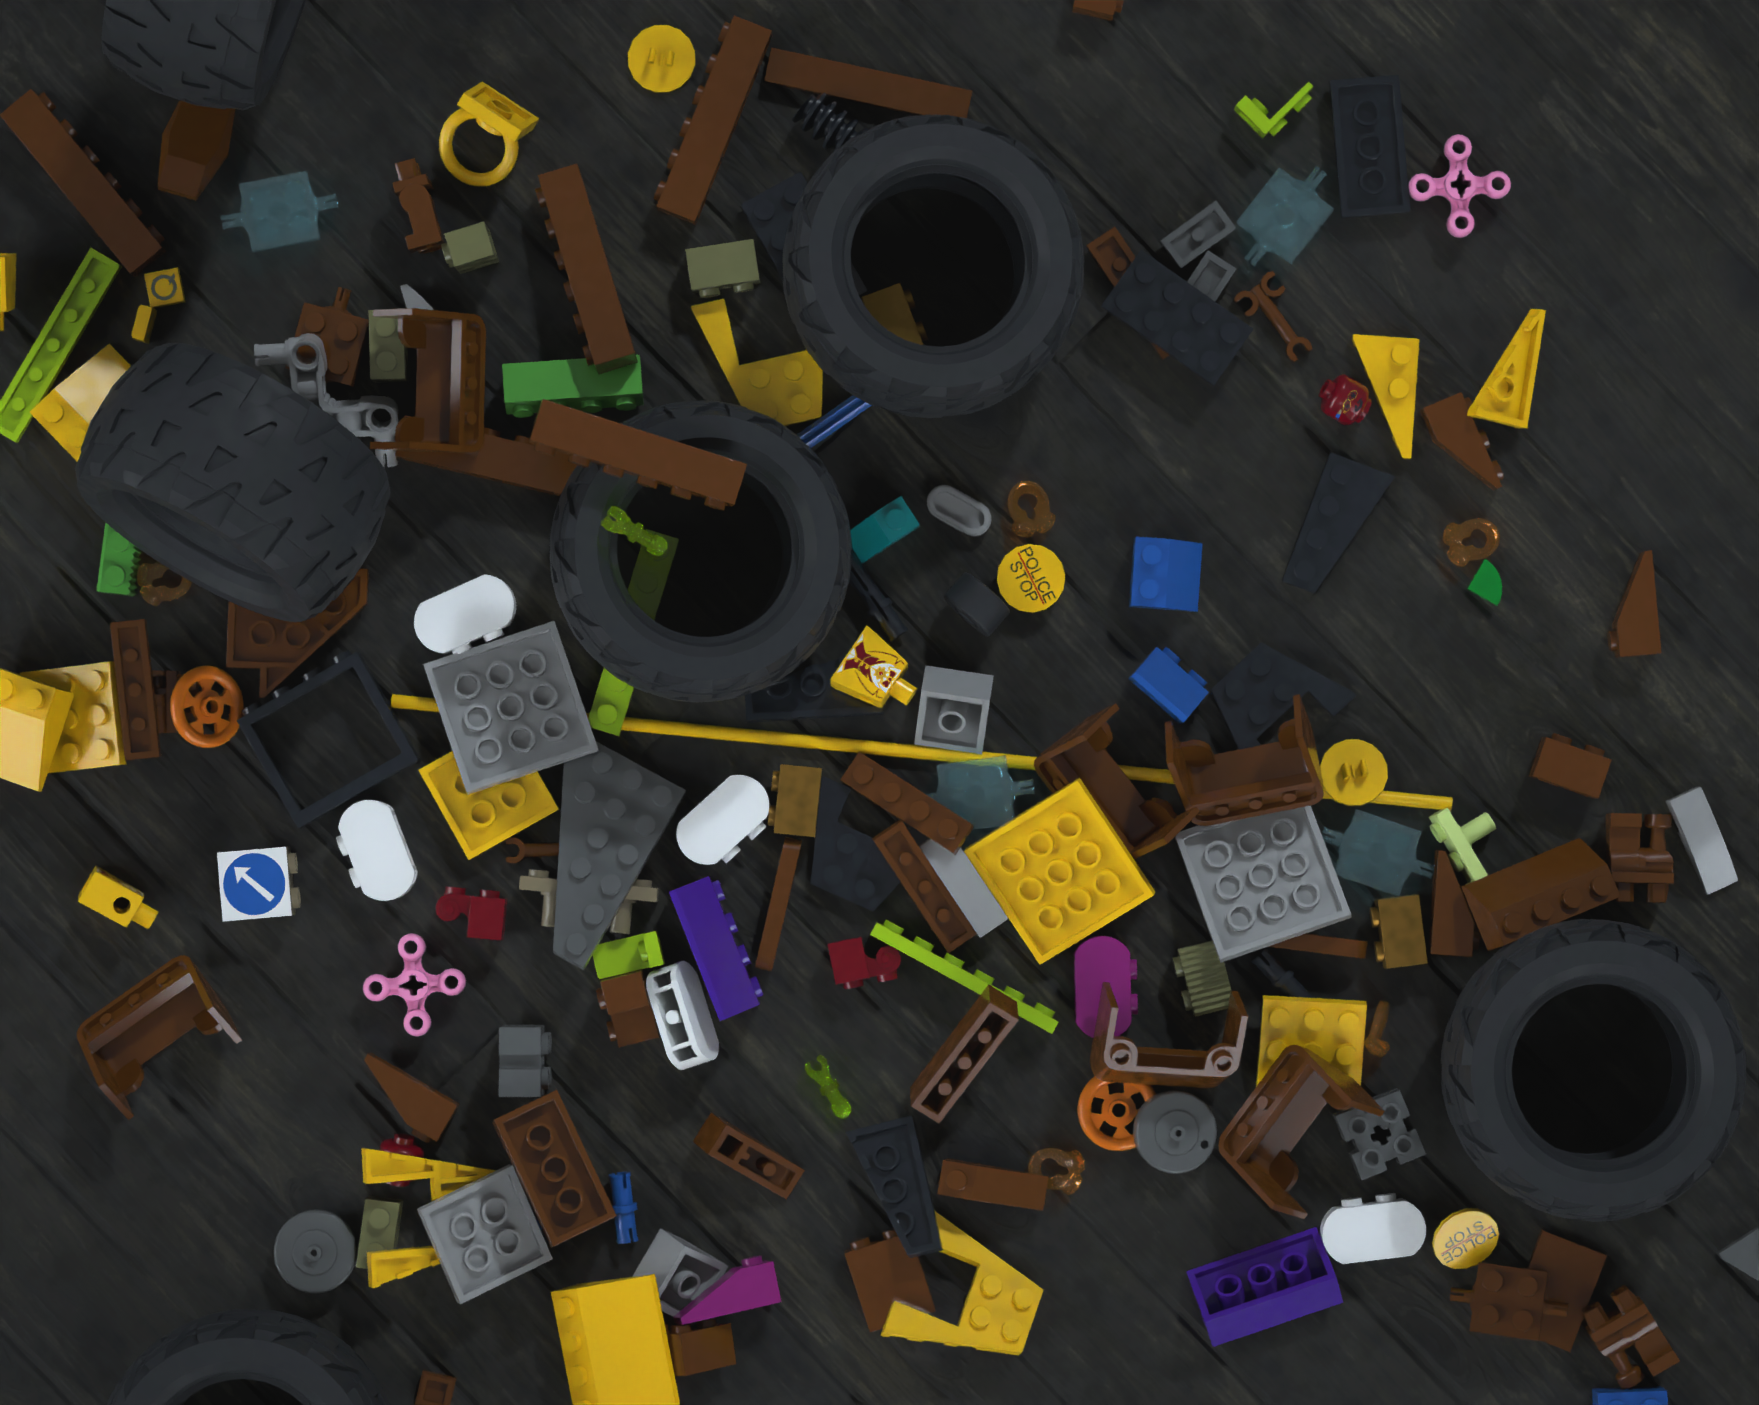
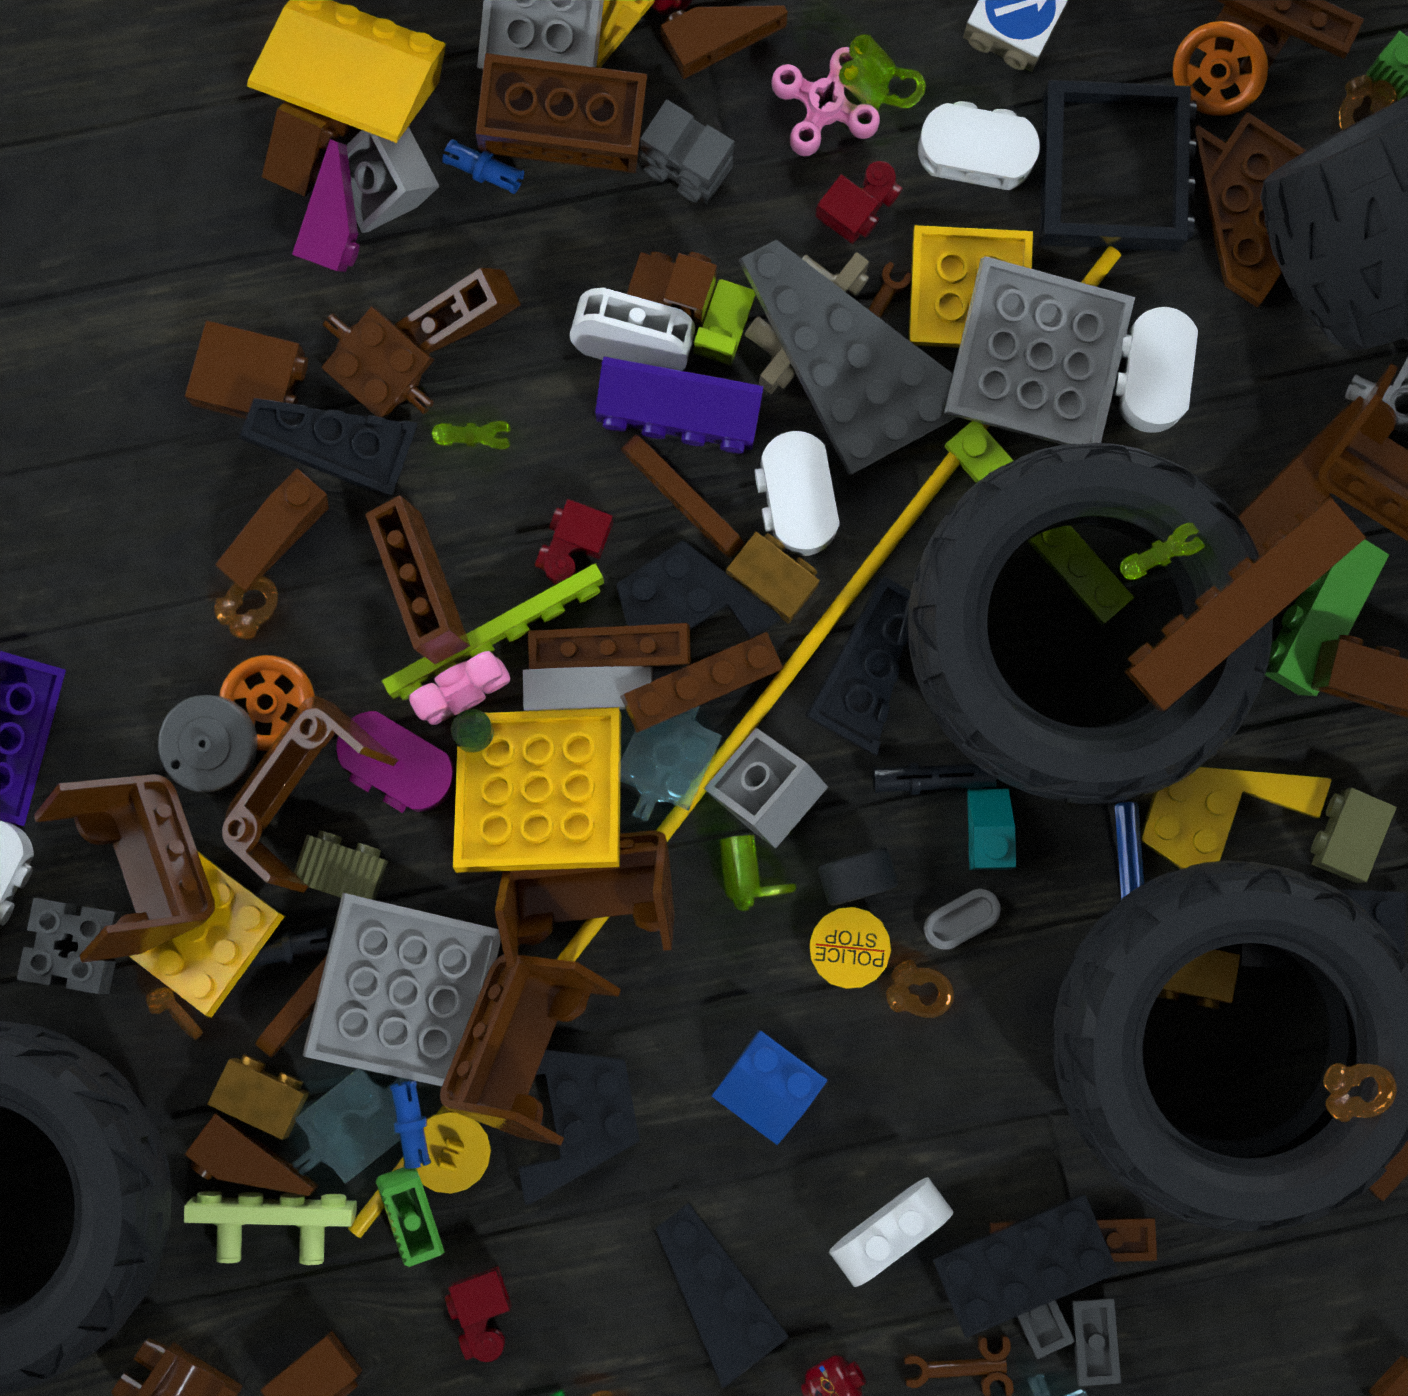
camera: 115 degrees right, 5 degrees down
yellow torso [830,625,918,708] -> none
yellow wing [881,1211,1043,1356] -> none
blue slope [1128,647,1209,724] -> none
reddish brown slope [1461,838,1621,951] -> none
none -> reddish brown plate [321,306,434,419]
none -> bright green brick [376,1167,445,1267]
none -> blue pin [390,1080,431,1169]
none -> bright pink gear [409,651,510,725]
none -> dark red brick [445,1266,512,1362]
none -> clear green tile [451,709,494,752]
none -> clear neon green piece [719,835,796,911]
none -> white brick [829,1177,953,1287]
none -> clear neon green piece [839,34,926,111]
none -> clear orange piece [1324,1063,1397,1122]

